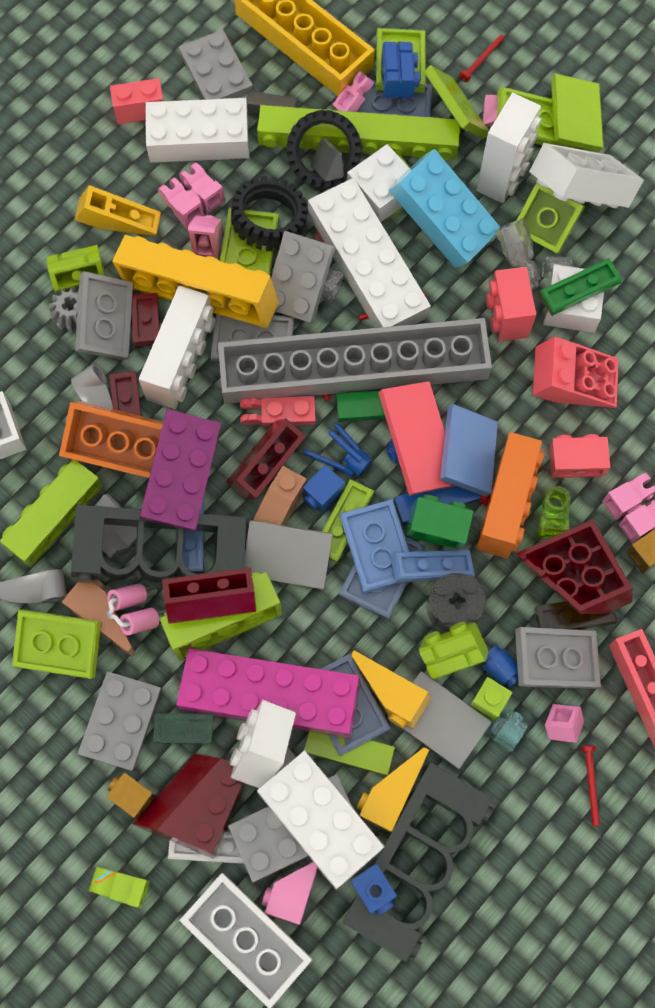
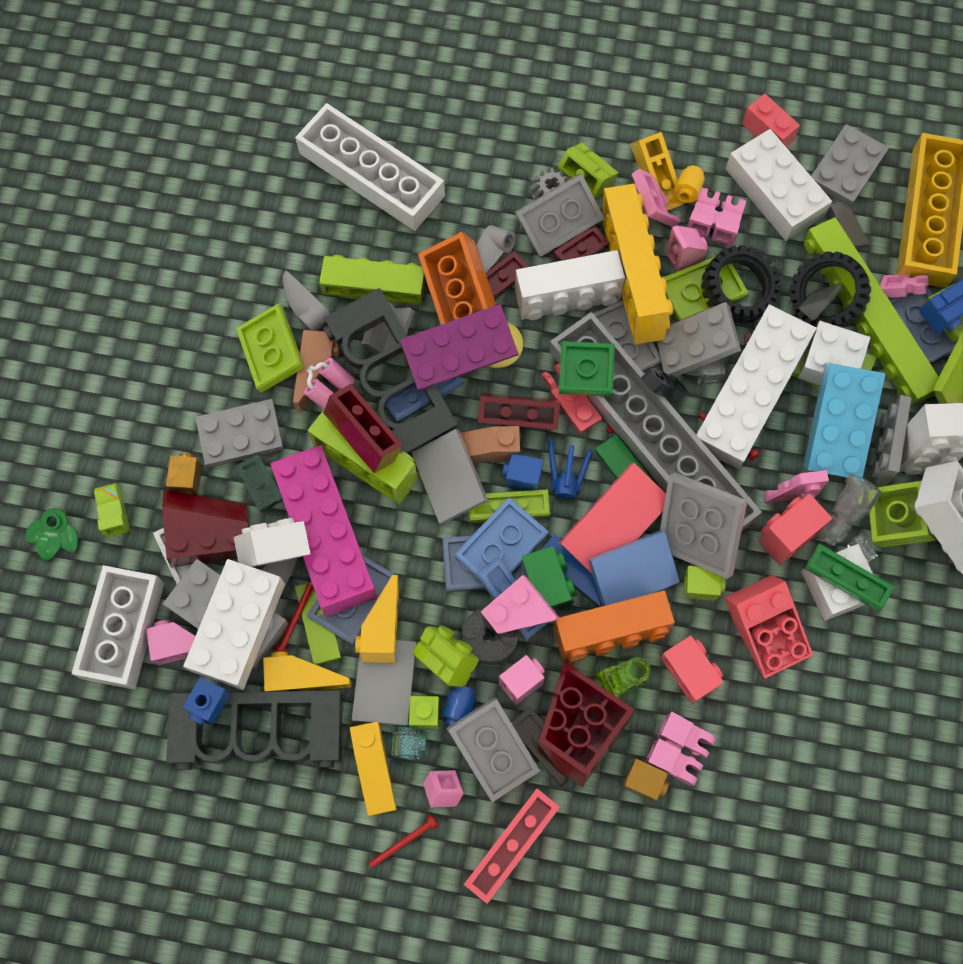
camera: 60 degrees right, 0 degrees up
none -> green plate [25,508,78,562]
none -> red piece [274,583,314,652]
none -> yellow slope [350,721,397,816]
none -> bright pink wing [481,575,560,634]
none -> bright pink brick [499,655,545,707]
none -> green tile [559,341,615,397]
none -> bright pink wing [632,169,680,227]
none -> black beam [641,368,688,402]
none -> light grey plate [660,472,747,579]
none -> yellow brick [674,165,705,203]
none -> lime brick [683,566,726,601]
none -> bright pink wing [764,470,829,503]
none -> light grey plate [871,395,911,487]

